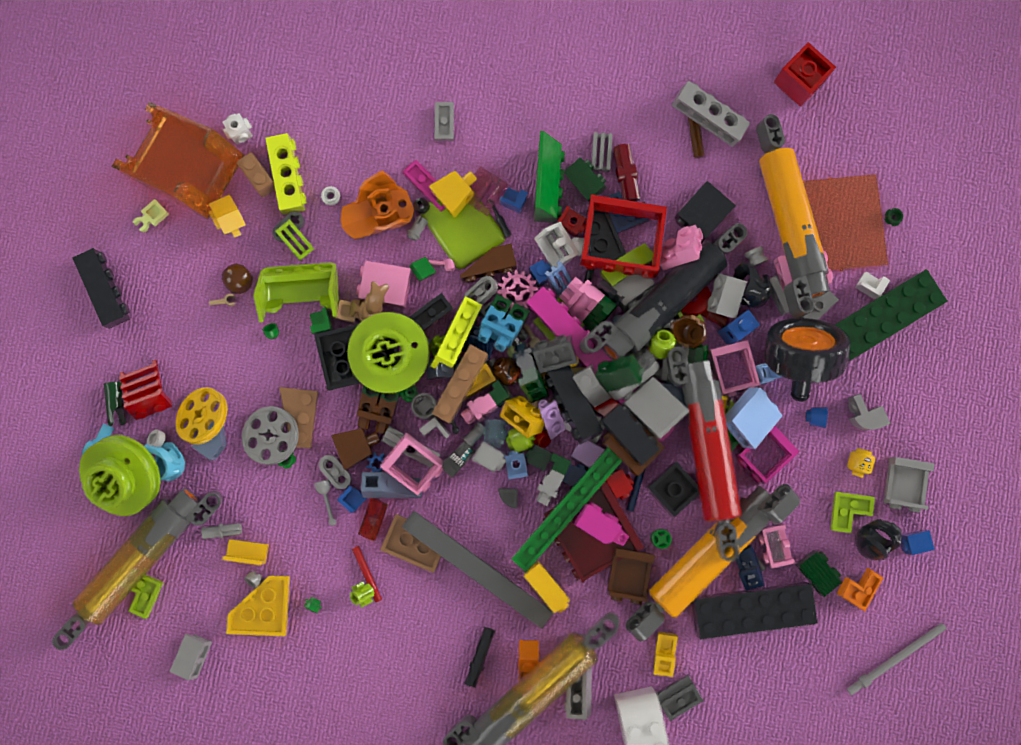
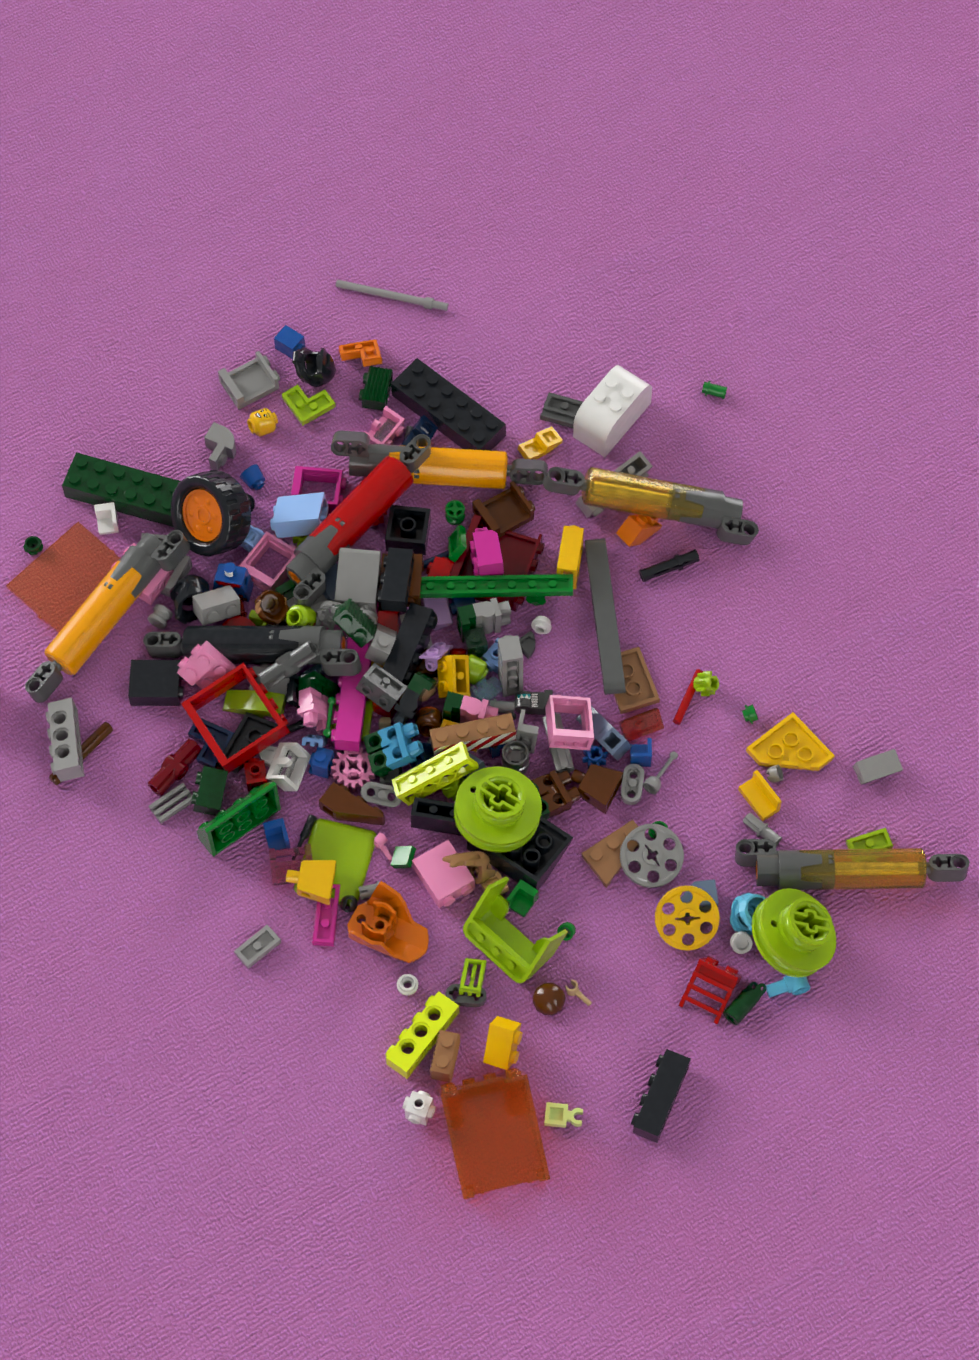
camera: 130 degrees left, 20 degrees down
none -> dark grey piece [259,640,319,689]
none -> green hinge [323,697,336,738]
none -> green tile [448,525,467,562]
none -> white plate [531,616,552,634]

